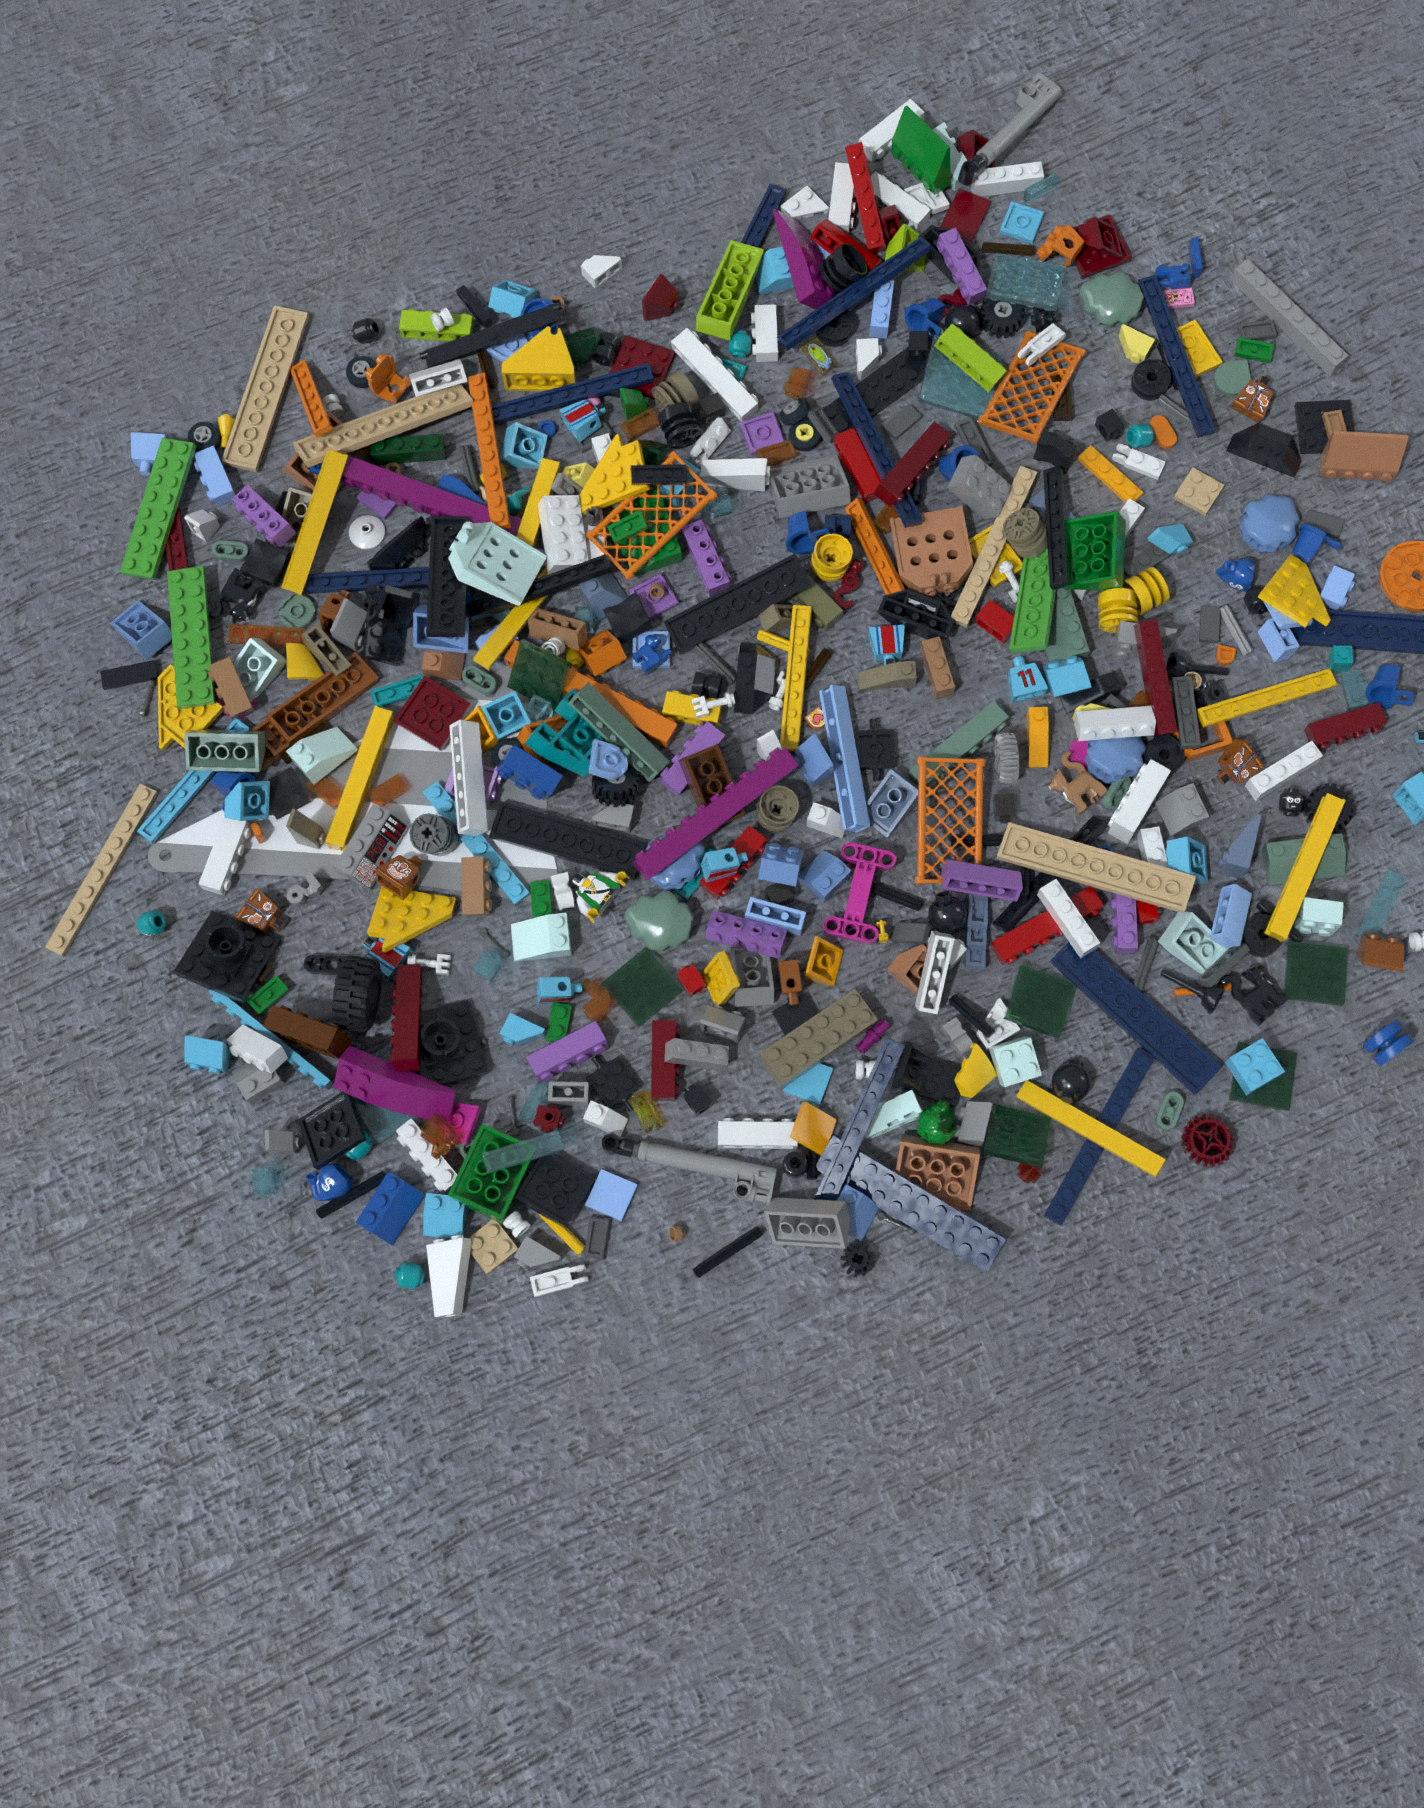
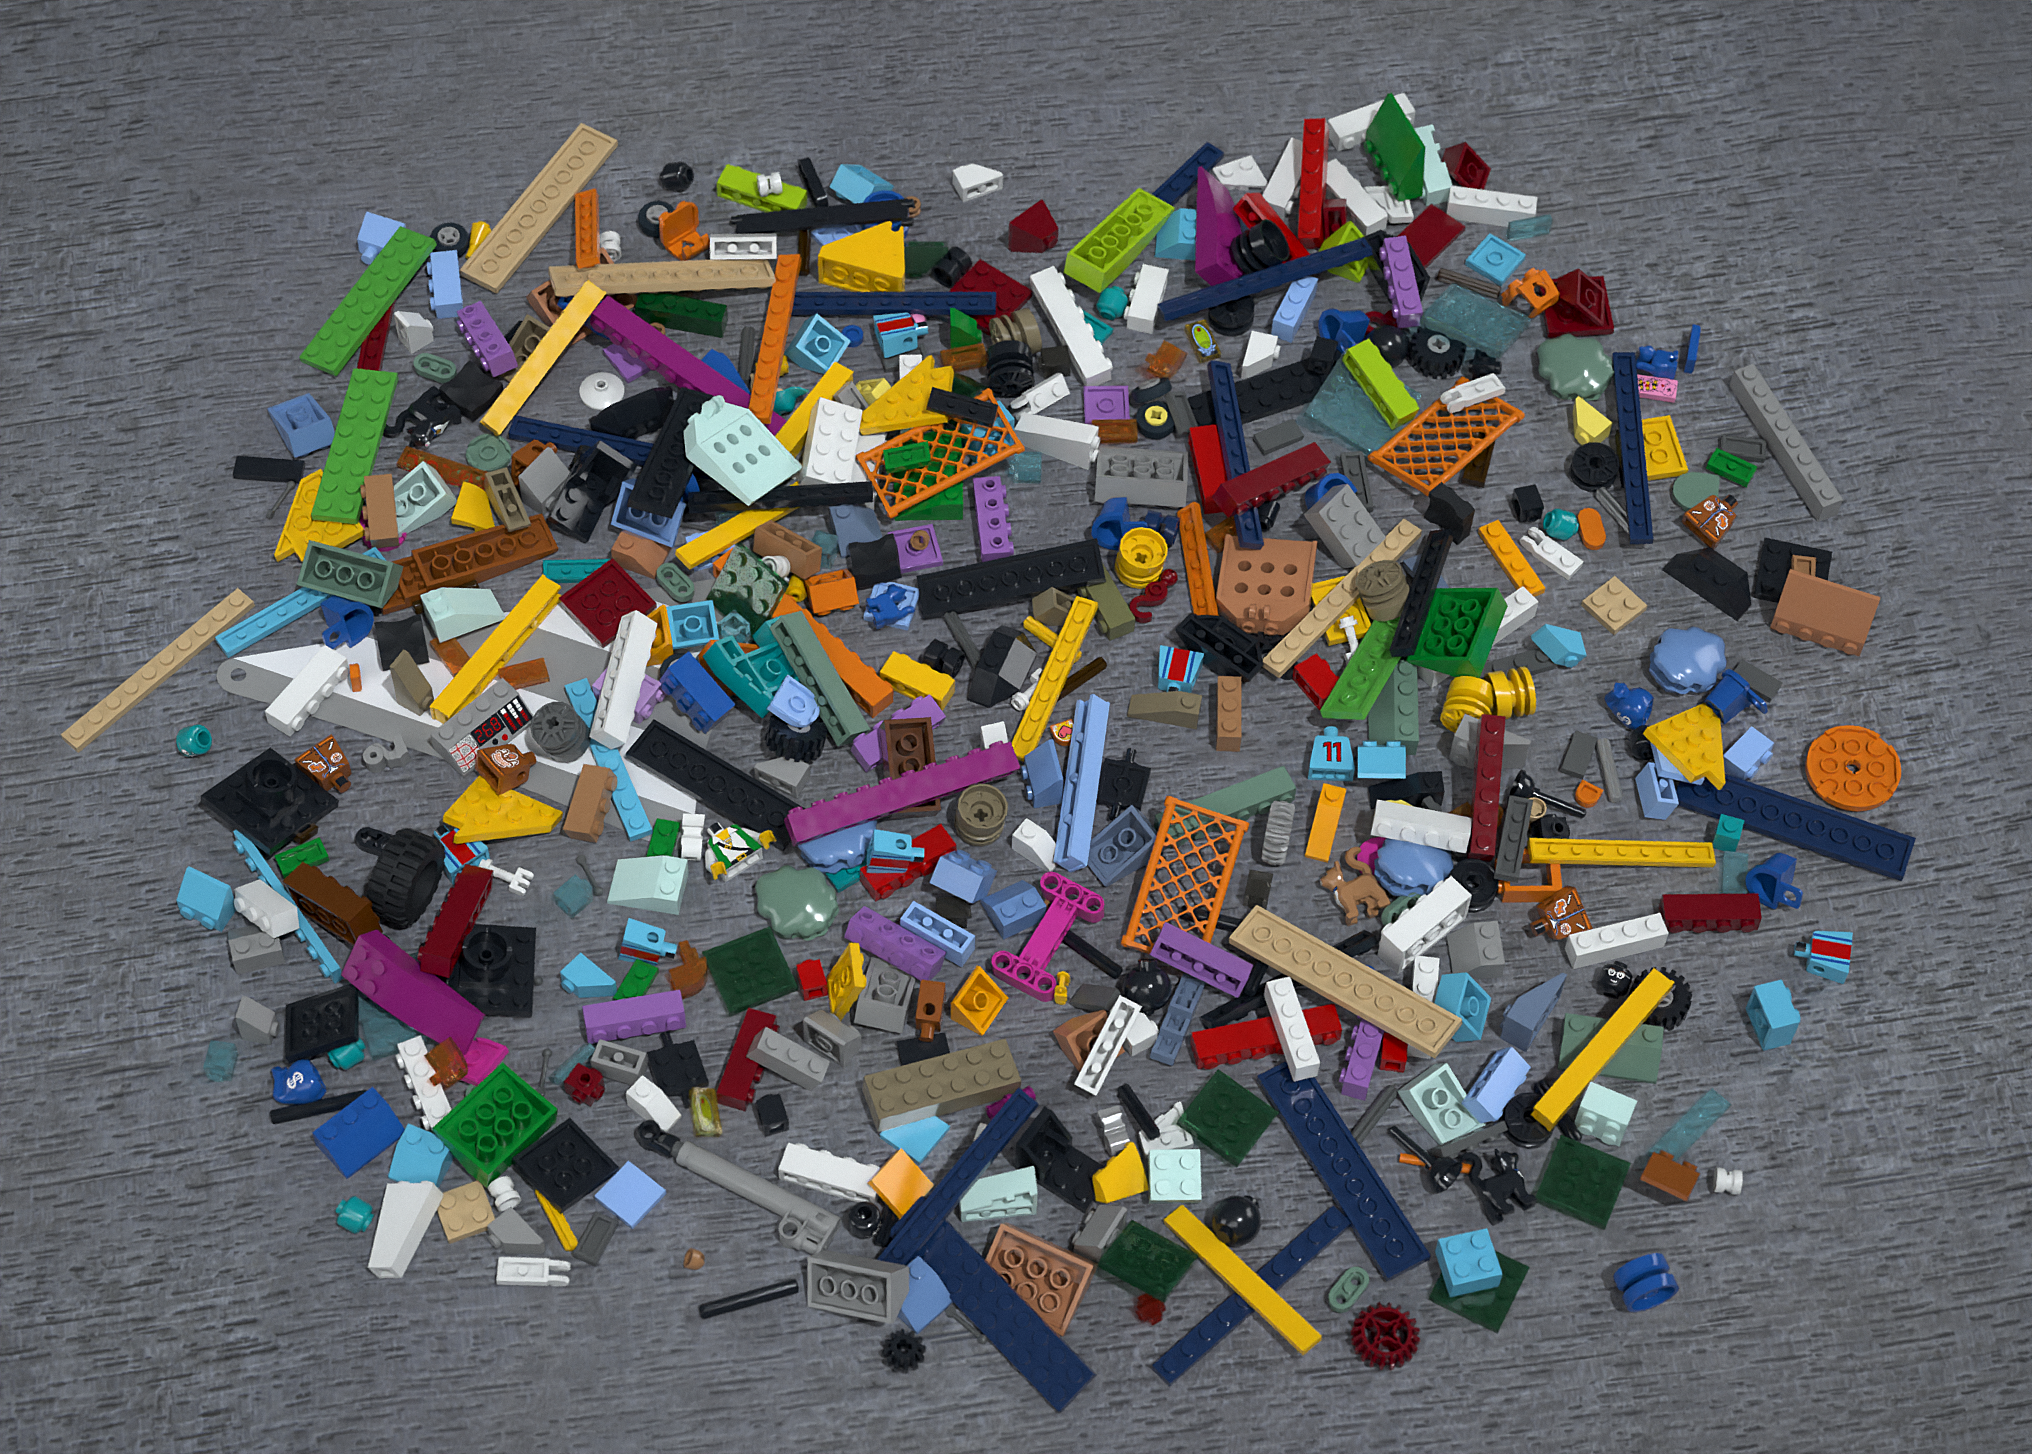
camera: 10 degrees right, 15 degrees down
medium azure slope [224,780,270,821] -> none
clear light blue tile [482,1130,564,1174] -> none
dark grey pin [586,506,601,526] -> none
white hinge [691,692,735,718] -> none
green piece [917,1099,957,1144] -> none
light grey piece [958,73,1062,186] -> none

